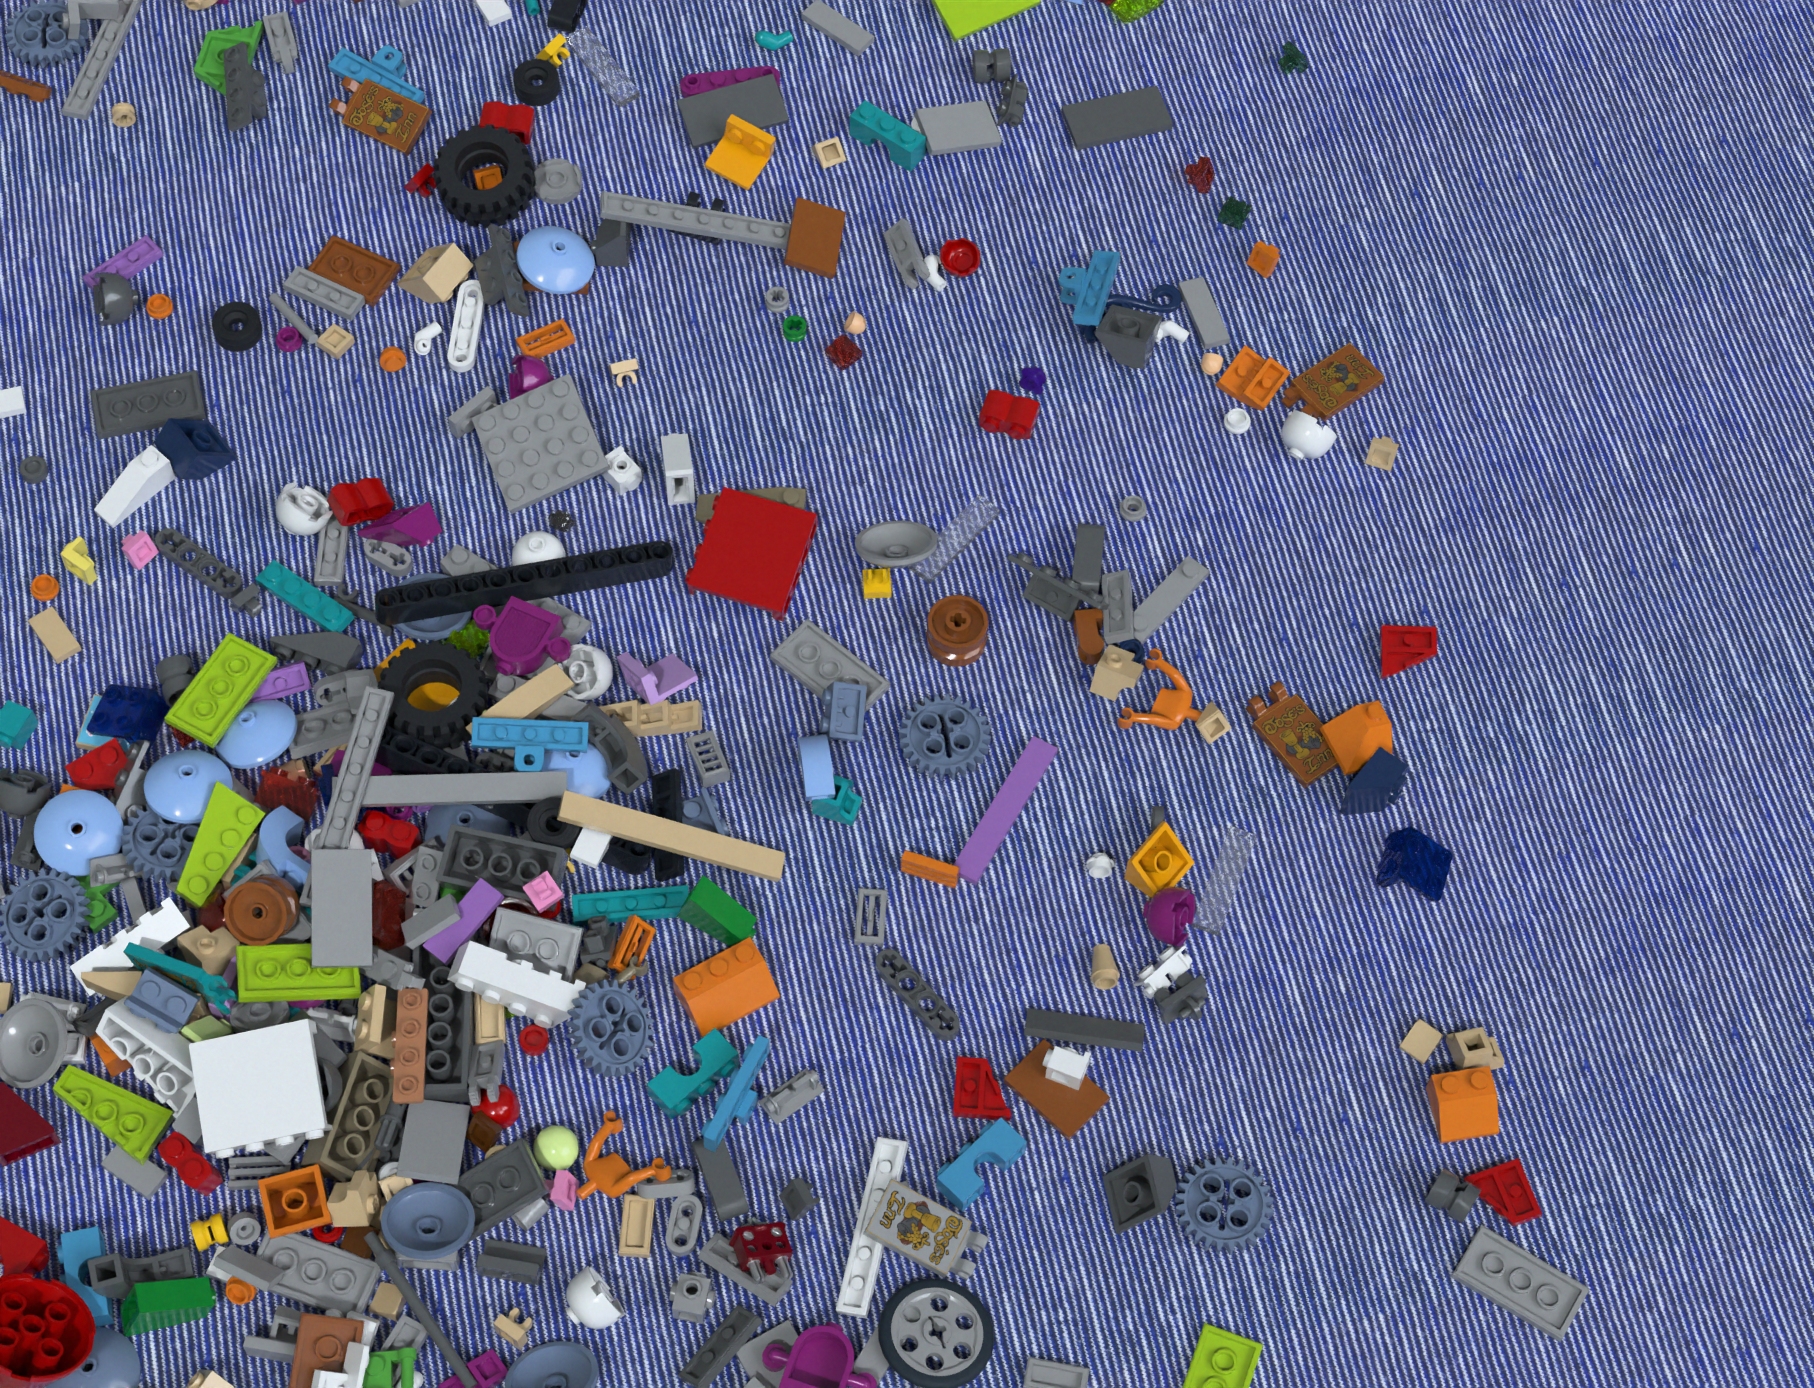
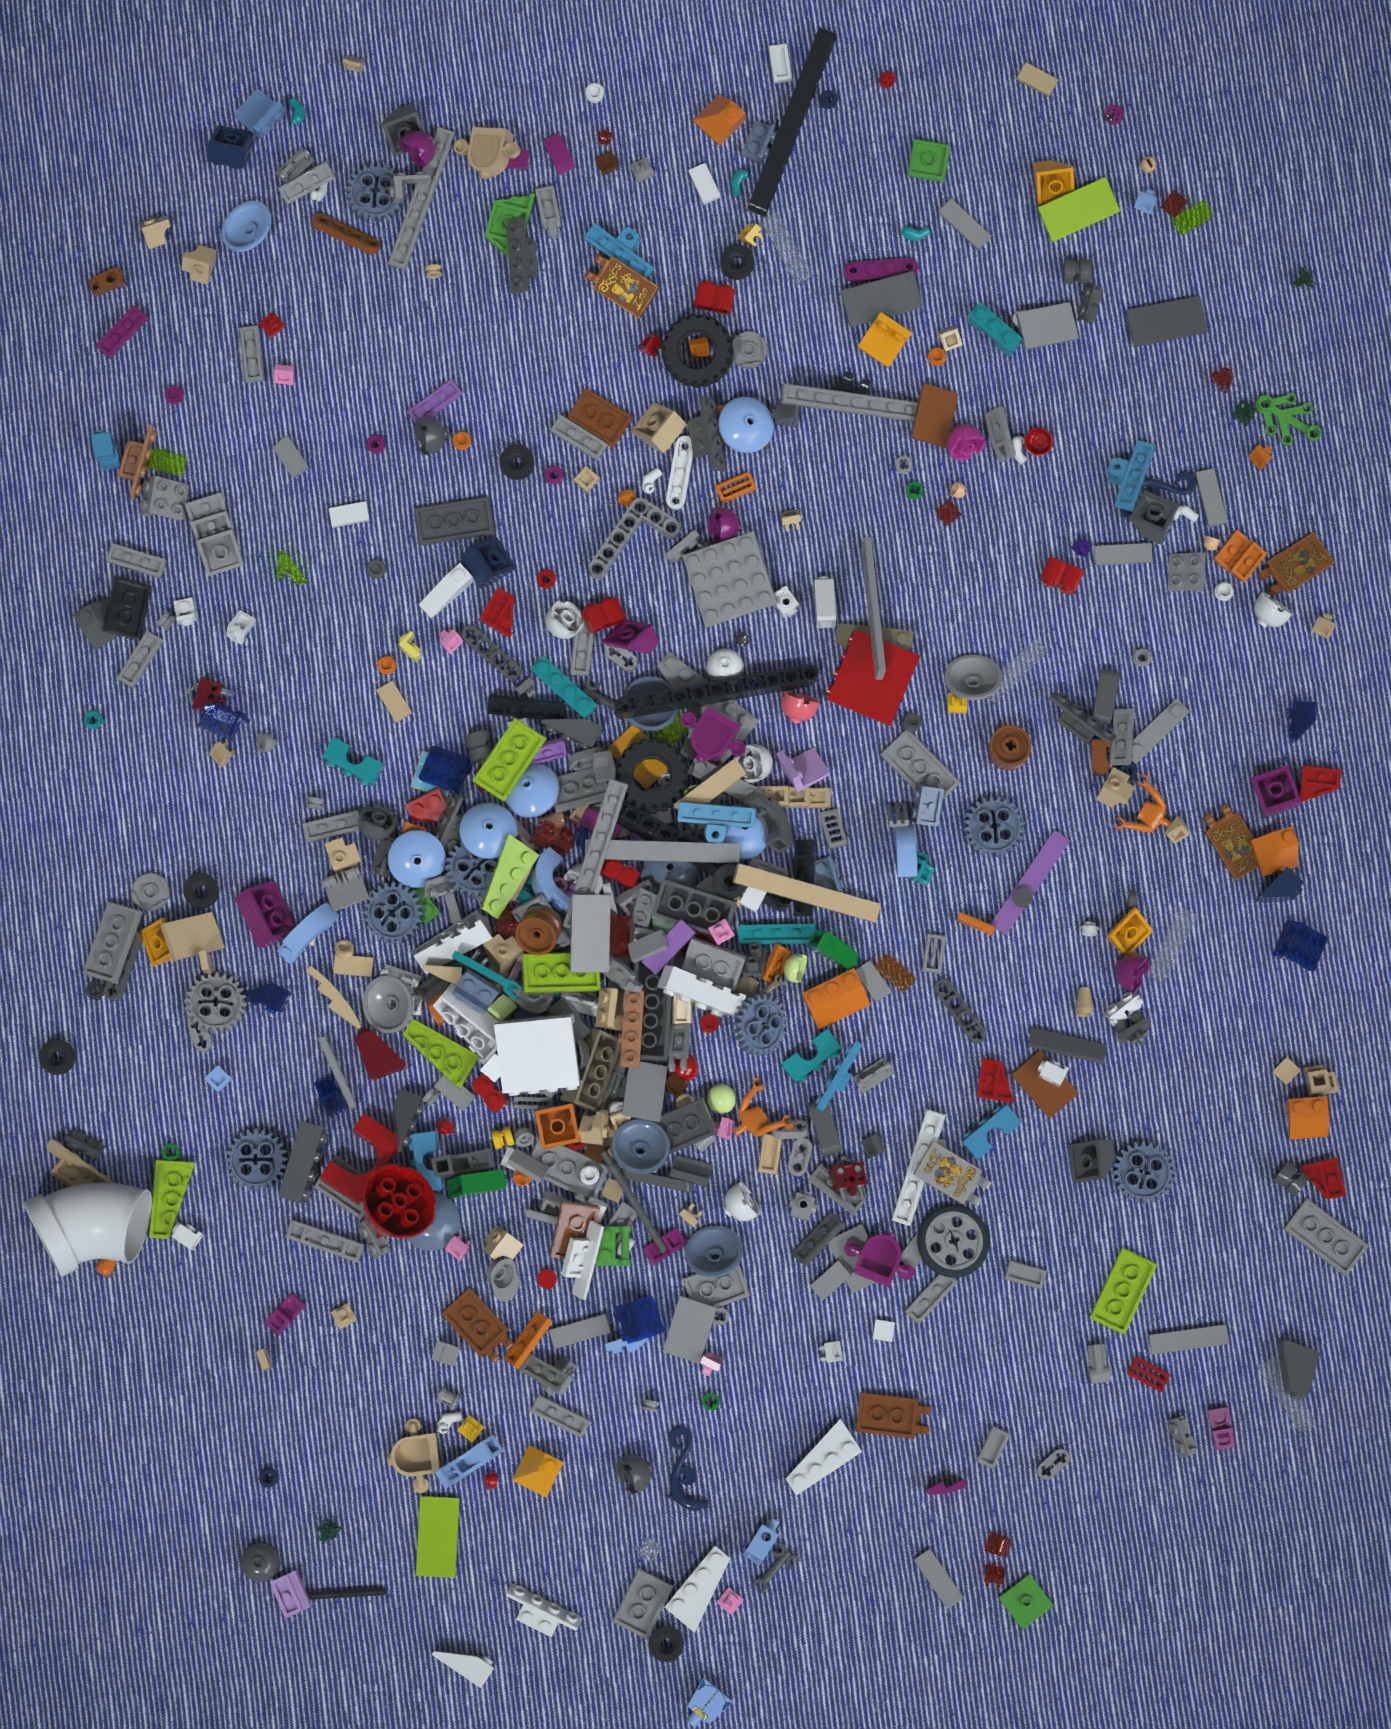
camera: 10 degrees right, 20 degrees up
light grey bar [269,293,318,344] -> none
none -> magenta plate [366,435,385,454]
none -> dark grey slope [392,1089,423,1152]
none -> light grey bush [422,1088,440,1107]
none -> red plate [436,1118,455,1136]
none -> red wing [478,587,514,639]
none -> black plate [488,695,565,720]
none -> red plate [537,570,556,589]
none -> white plate [580,1165,599,1185]
none -> light grey beam [589,498,680,580]
none -> dark grey beam [619,1168,694,1193]
none -> coral cylinder [781,690,820,723]
none -> yellowish green hair [784,954,807,983]
none -> light grey tile [855,961,892,1003]
none -> light grey tile [861,537,886,680]
none -> clear orange tile [875,954,916,993]
none -> light grey tile [887,803,909,827]
none -> dark grey tile [901,713,922,733]
none -> orange plate [927,347,946,366]
none -> dark pink cylinder [946,424,985,460]
none -> dark grey tile [1013,888,1033,908]
none -> light grey tile [1094,543,1153,566]
none -> light grey hinge [1167,552,1206,593]
none -> magenta brick [1251,765,1301,818]
none -> bright green plant [1255,393,1322,446]
none -> clear blue slope [1287,702,1316,743]

